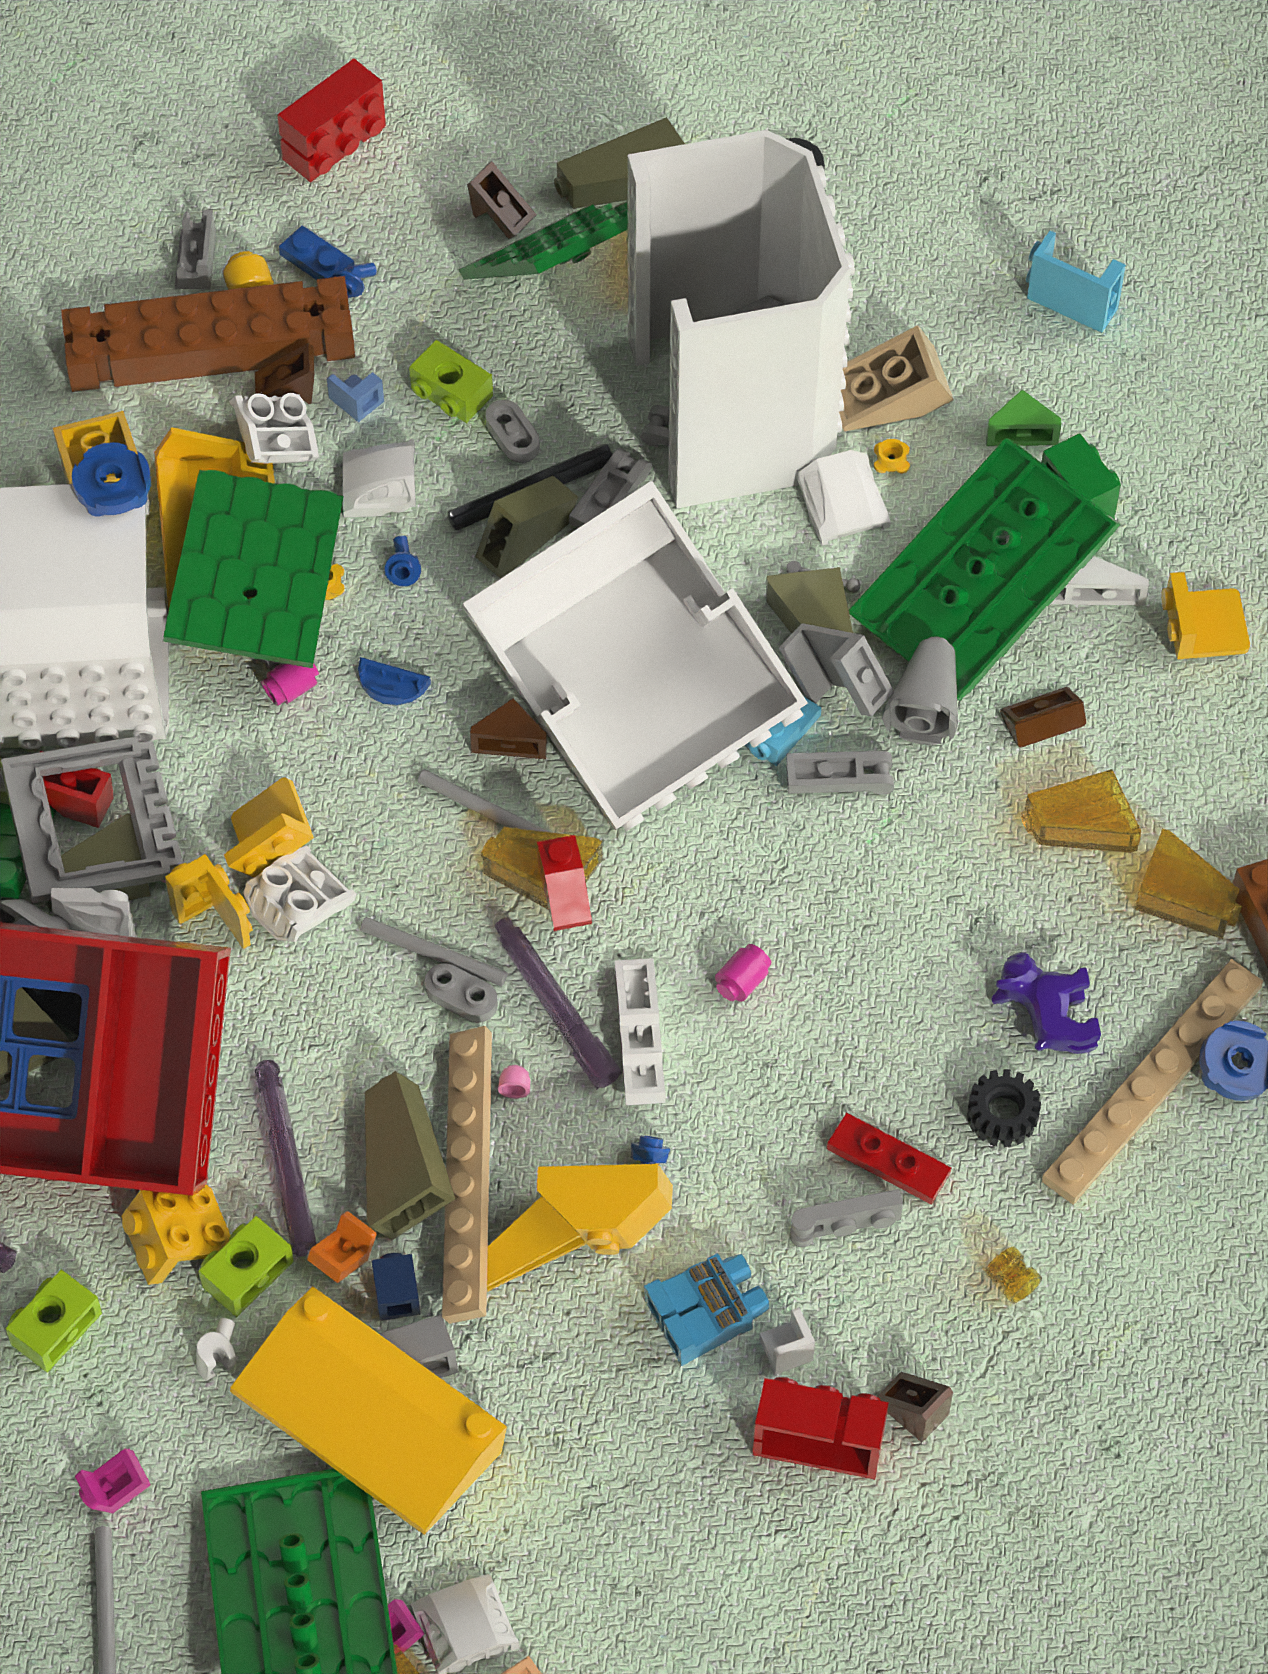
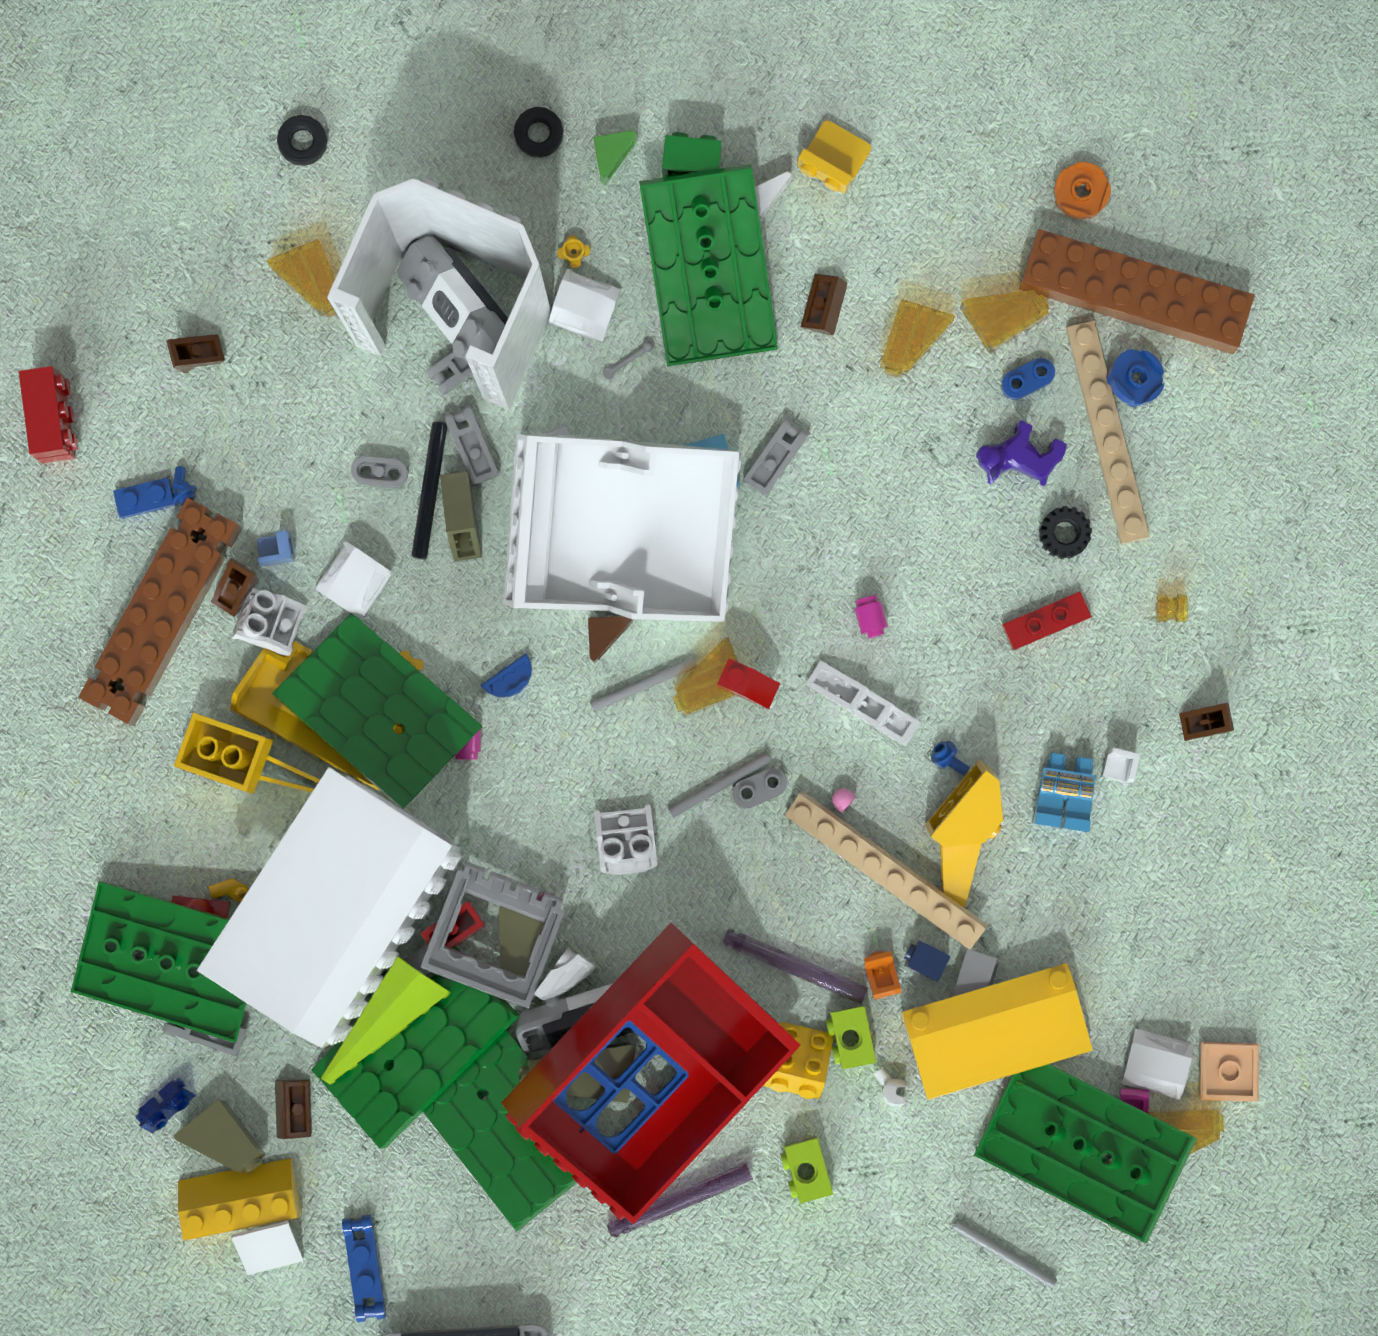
camera: 50 degrees left, 25 degrees up
blue plate [72,442,151,517] -> none
dark pink bracket [75,1448,151,1514] -> none
yellow bracket [165,854,253,949] -> none
light grey hinge [175,210,216,290] -> none
yellow head [223,251,274,290] -> none
yellow bracket [224,777,314,878] -> none
olive slope [365,1071,456,1240] -> none
blue plate [385,536,421,587] -> none
lime brick [409,340,493,424] -> none
green piece [458,201,628,280] -> none
clear purple piece [494,917,622,1090] -> none
olive slope [554,117,685,209] -> none
red piece [753,1377,889,1480] -> none
olive slope [766,567,853,634] -> none
light grey panel [779,623,894,717] -> none
light grey plate [790,1189,903,1247] -> none
tan slope [839,325,954,431] -> none
light grey cone [882,637,958,745] -> none
medium azure panel [1026,231,1126,333] -> none
none -> black tyre [514,107,564,158]
none -> blue plate [1001,358,1055,400]

